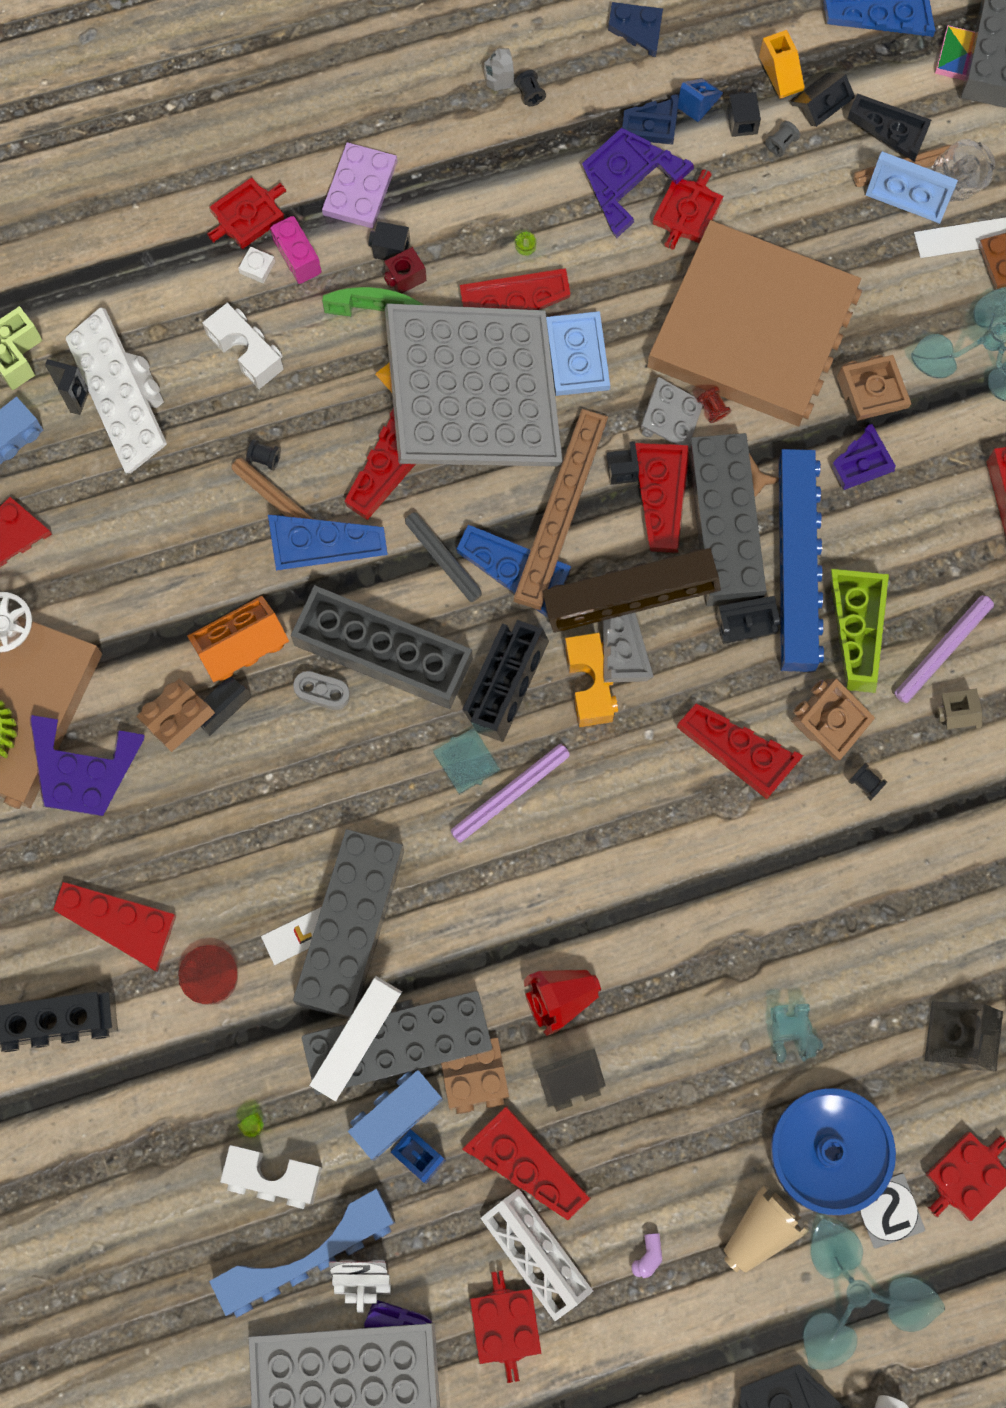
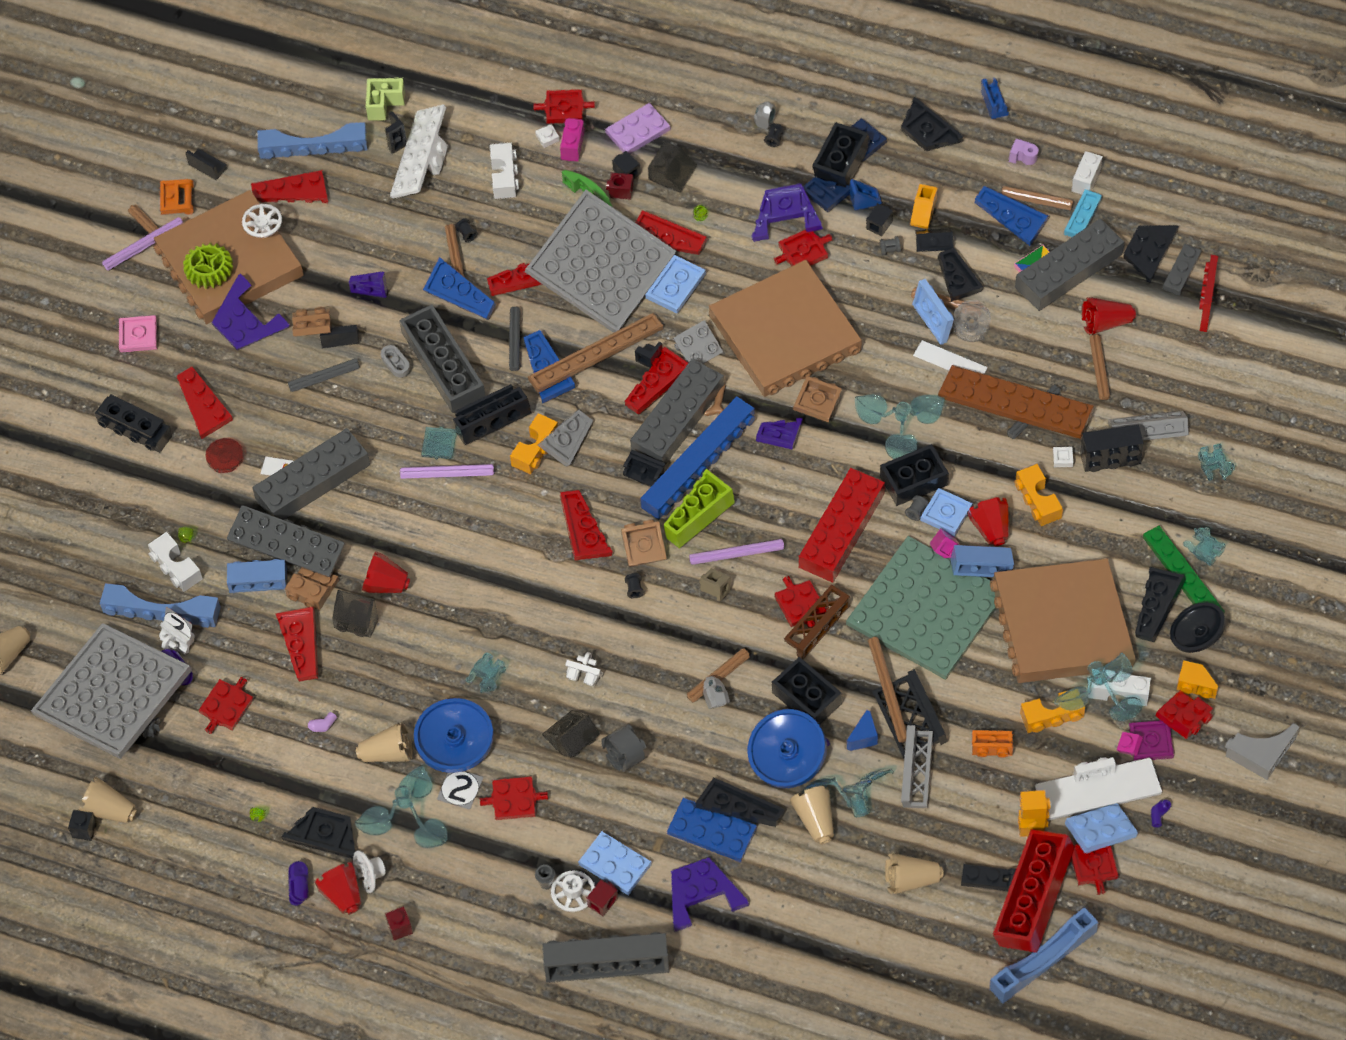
camera: 40 degrees right, 15 degrees down
orange slope [188,596,289,682] -> none
white slope [309,976,402,1101] -> none
blue slope [391,1129,446,1184] -> none
white fence [481,1189,593,1321] -> none
dark brown brick [543,548,721,633] -> none
clear red bush [697,387,732,423] -> none
none -> dark grey axle [288,358,359,392]
none -> dark purple wing [349,272,388,298]
none -> white hips [565,652,603,687]
none -> clear smoke slope [648,141,697,193]
none -> black brick [812,122,870,188]

